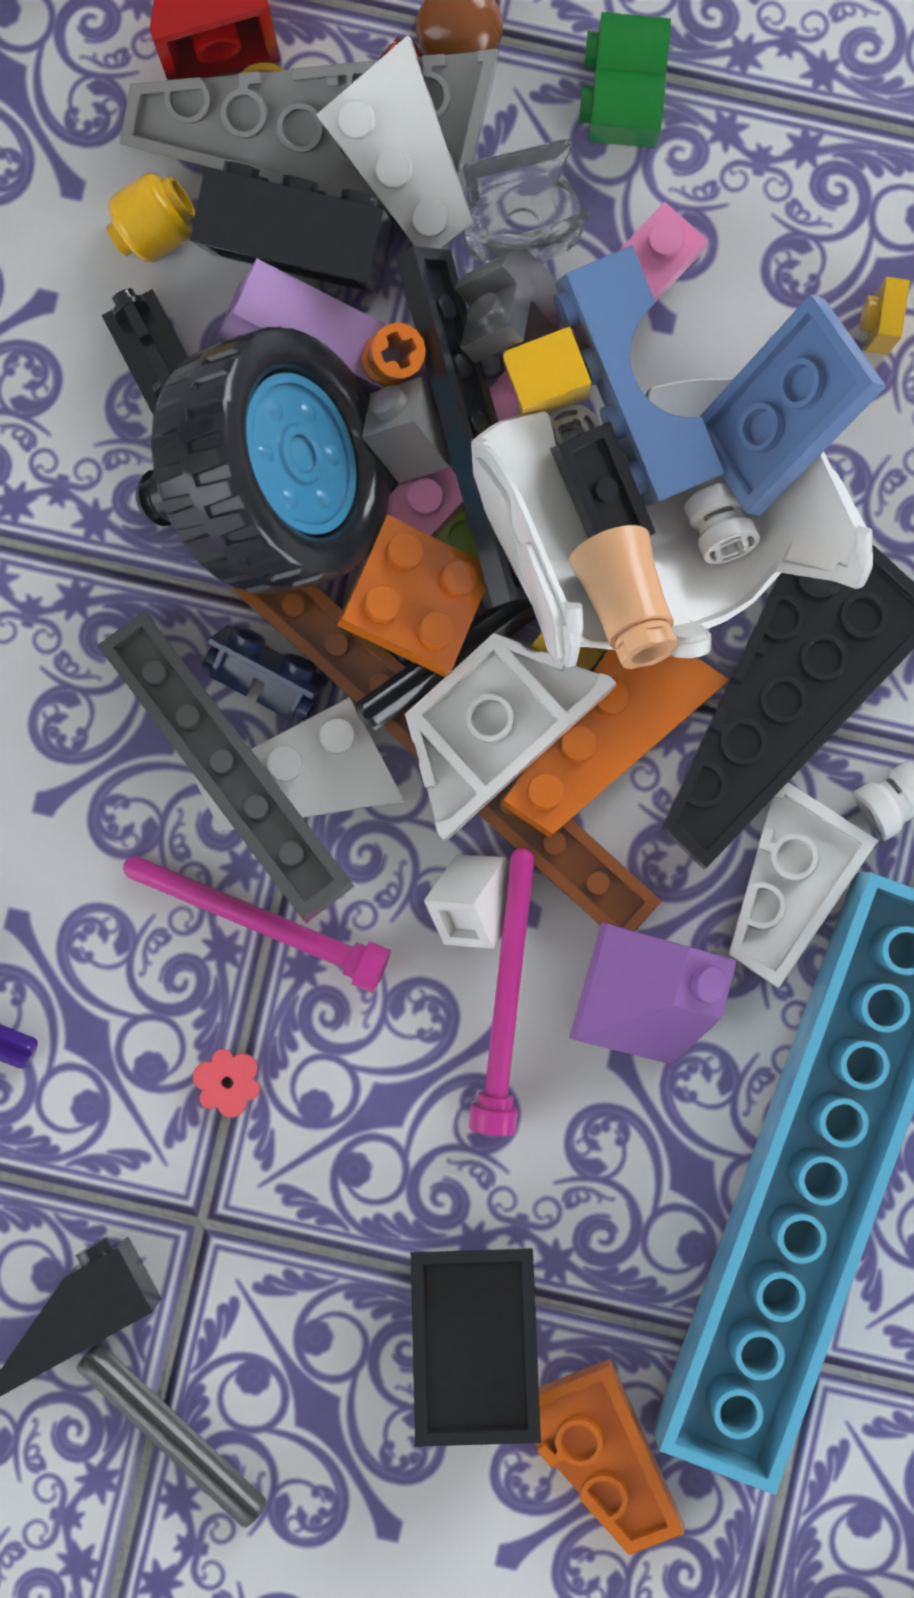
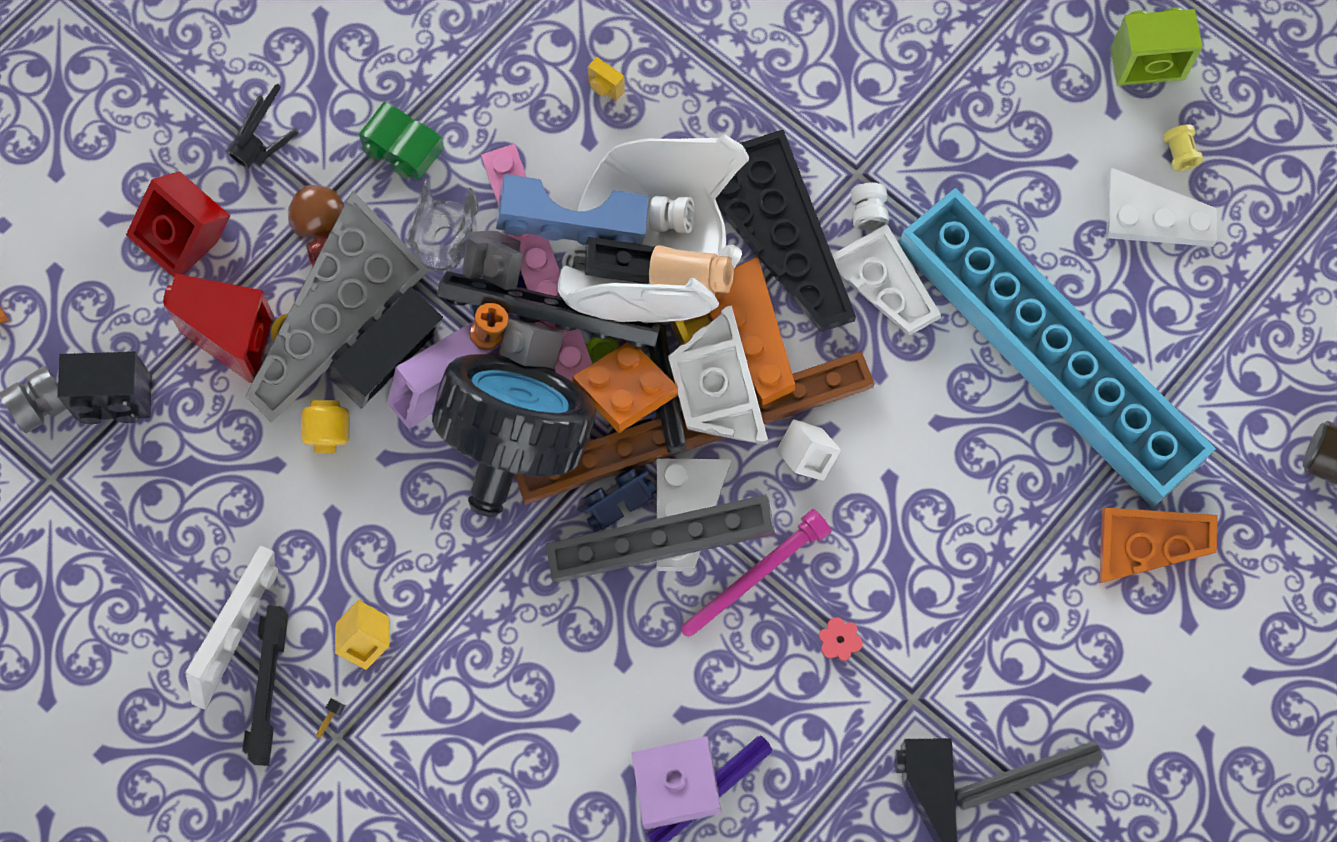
camera: 65 degrees left, 15 degrees down
black hinge [101,288,188,416] -> none
white wing [316,35,474,249] -> none
black piece [410,1248,541,1447] -> none
dark pink piece [468,848,534,1136] -> none
yellow panel [503,327,592,415] -> none
medium lavender slope [569,922,737,1064] -> none
medium blue plate [699,294,887,516] -> none

